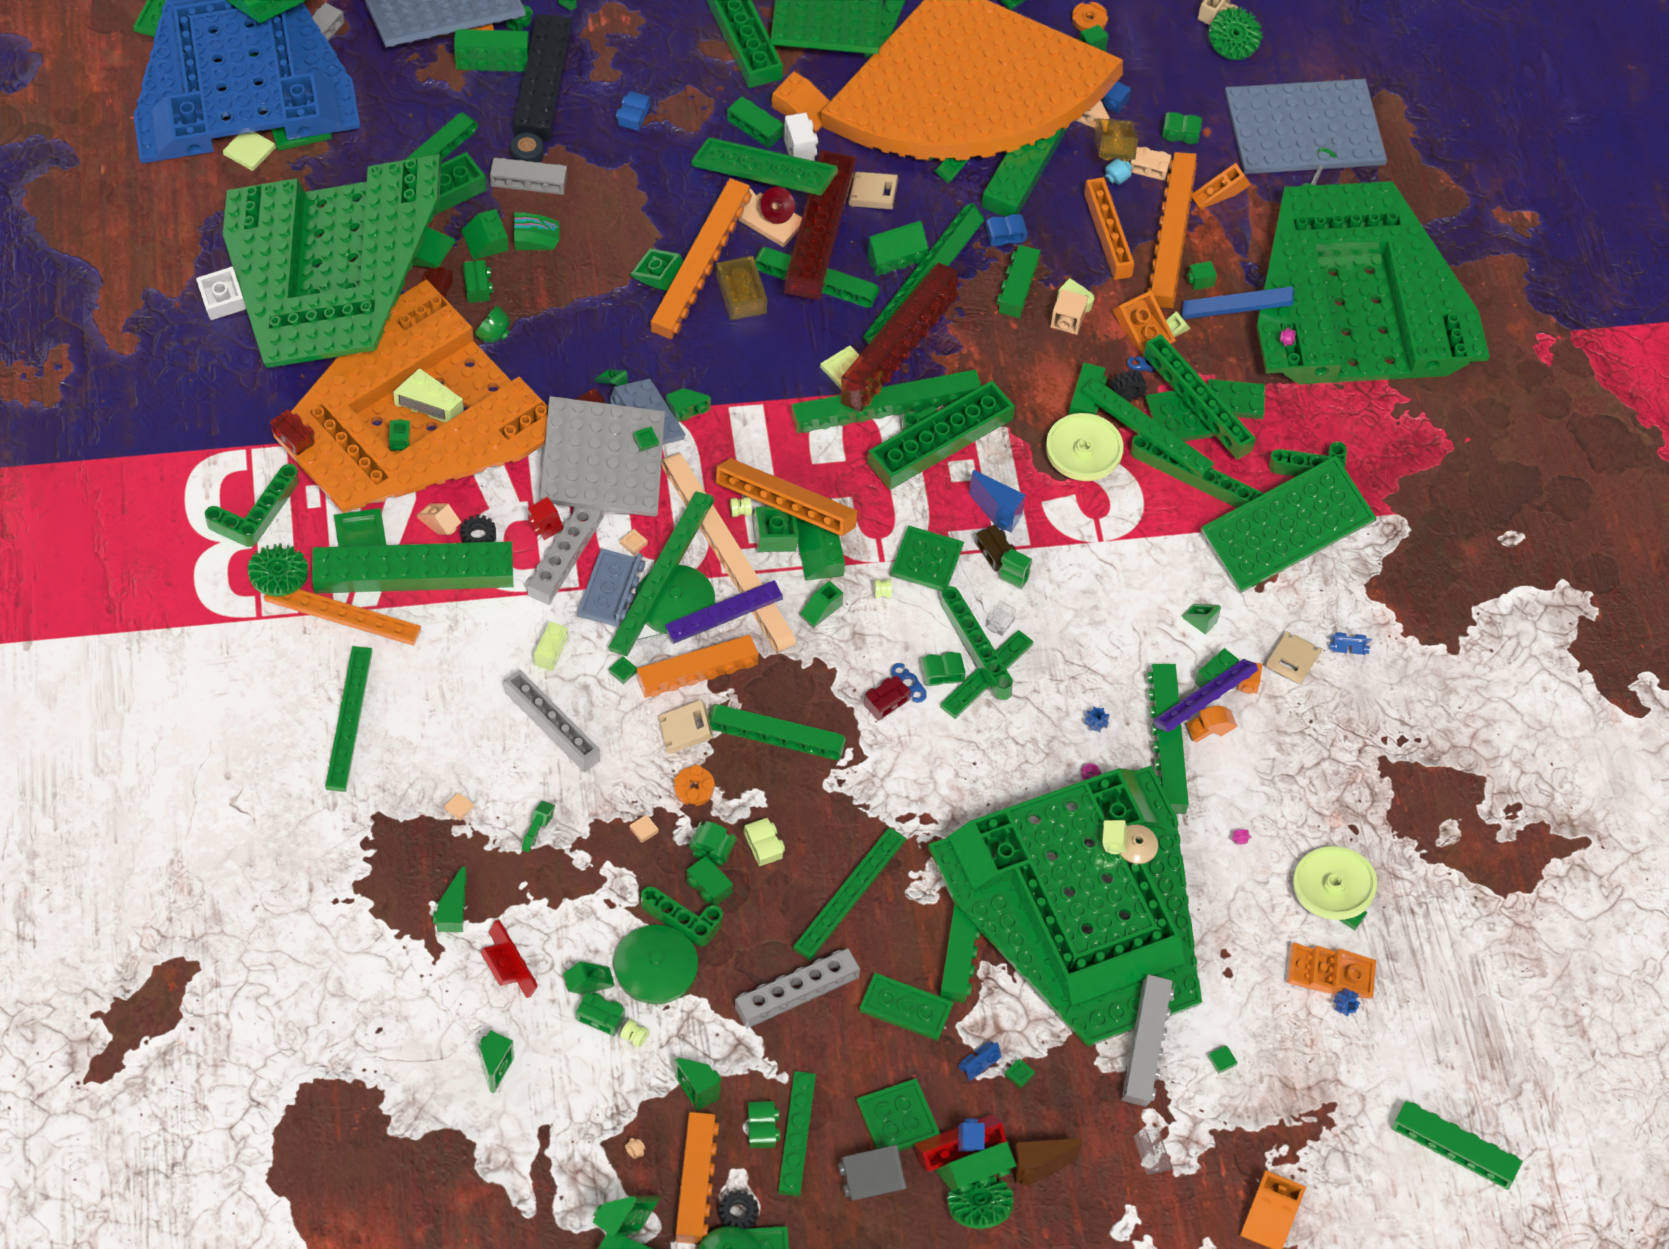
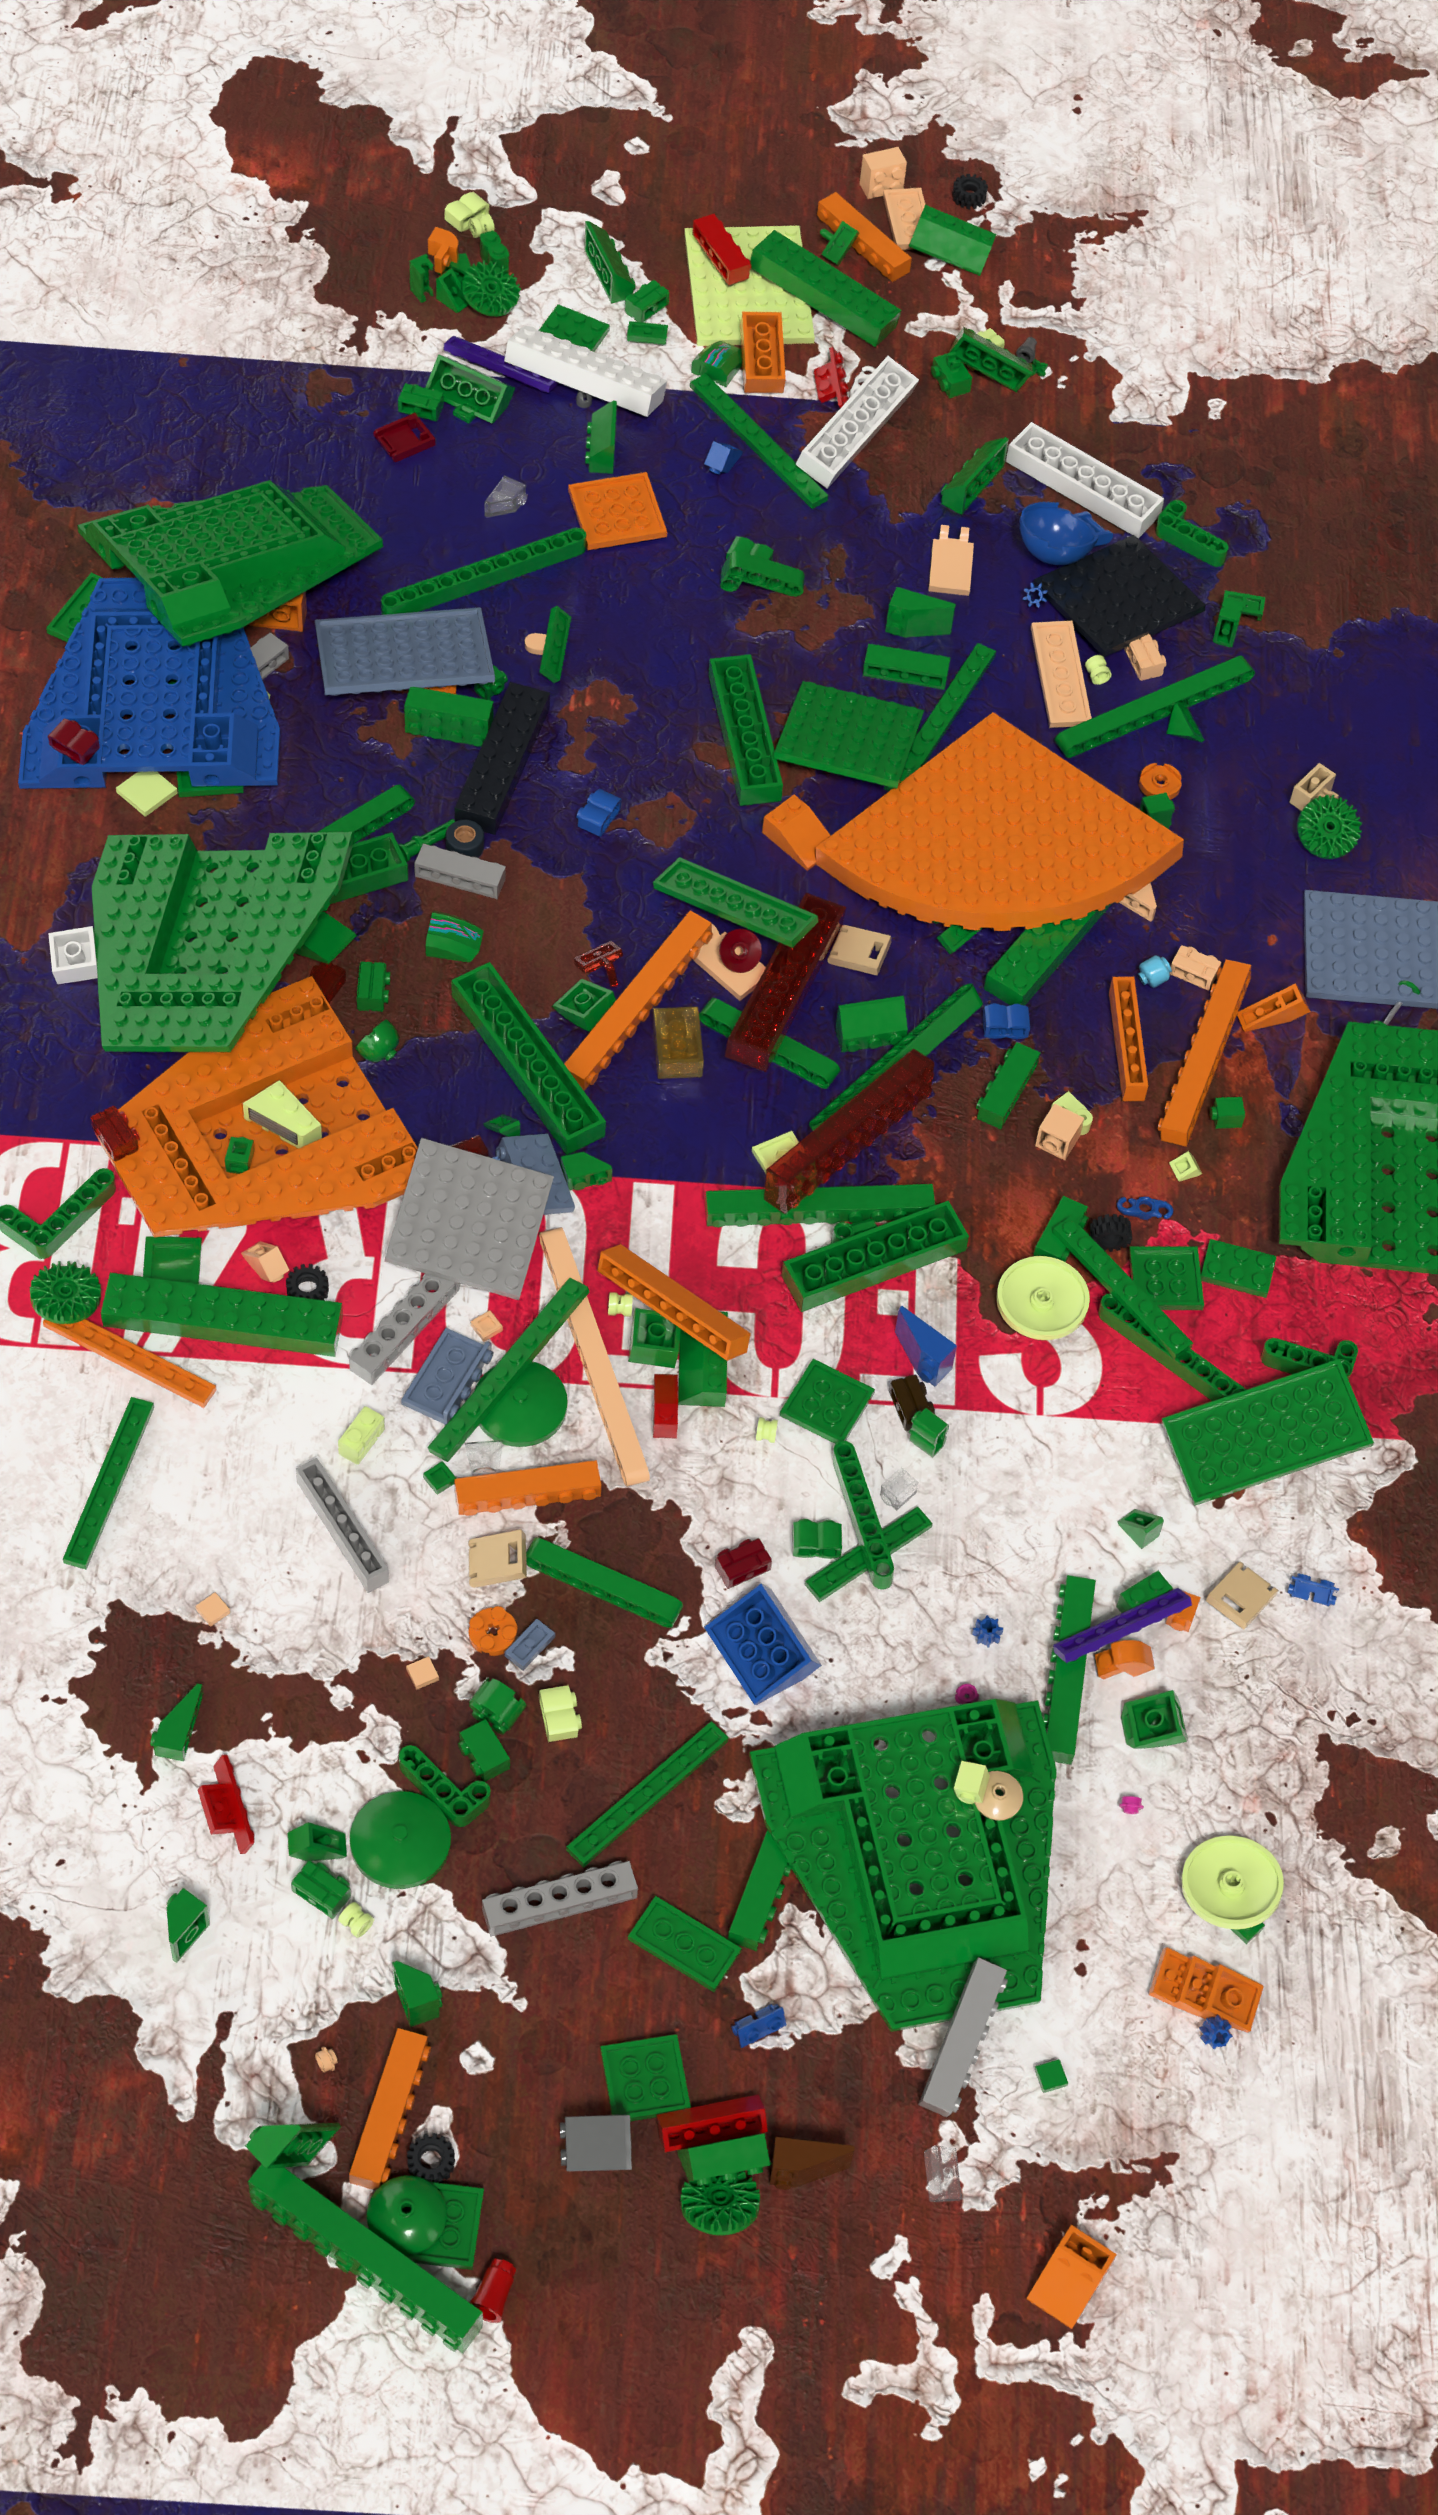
camera: 10 degrees right, 0 degrees up
green slope [461,209,508,260] -> none
green piece [522,800,555,853] -> none
red brick [527,496,564,541] -> none
green plate [633,426,660,452] -> none
dark purple plate [665,580,783,644] -> none
green brick [727,96,784,148] -> none
green brick [748,1101,780,1148] -> none
green plate [778,1071,816,1197] -> none
white brick [784,113,818,161] -> none
green slope [800,581,844,628] -> none
blue piece [891,663,927,703] -> none
blue brick [958,1119,985,1152] -> none
green plate [1004,1058,1035,1089] -> none
clear yellow brick [1094,118,1138,161] -> none
blue brick [1103,81,1131,114] -> none
orange slope [1113,291,1176,357] -> none
green brick [1144,334,1256,460] -> none
green brick [1162,113,1202,144] -> none
blue tile [1182,287,1294,319] -> none
dark pink plate [1281,328,1295,346] -> none
green brick [1392,1100,1523,1190] -> none
none -> dark red brick [48,719,100,765]
none -> green pin [398,819,455,862]
none -> green brick [451,962,606,1155]
none -> sand blue plate [505,1619,555,1671]
none -> clear red plate [574,941,623,987]
none -> red slope [653,1374,678,1439]
none -> blue slope [704,1584,822,1705]
none -> green slope [1121,1690,1188,1749]

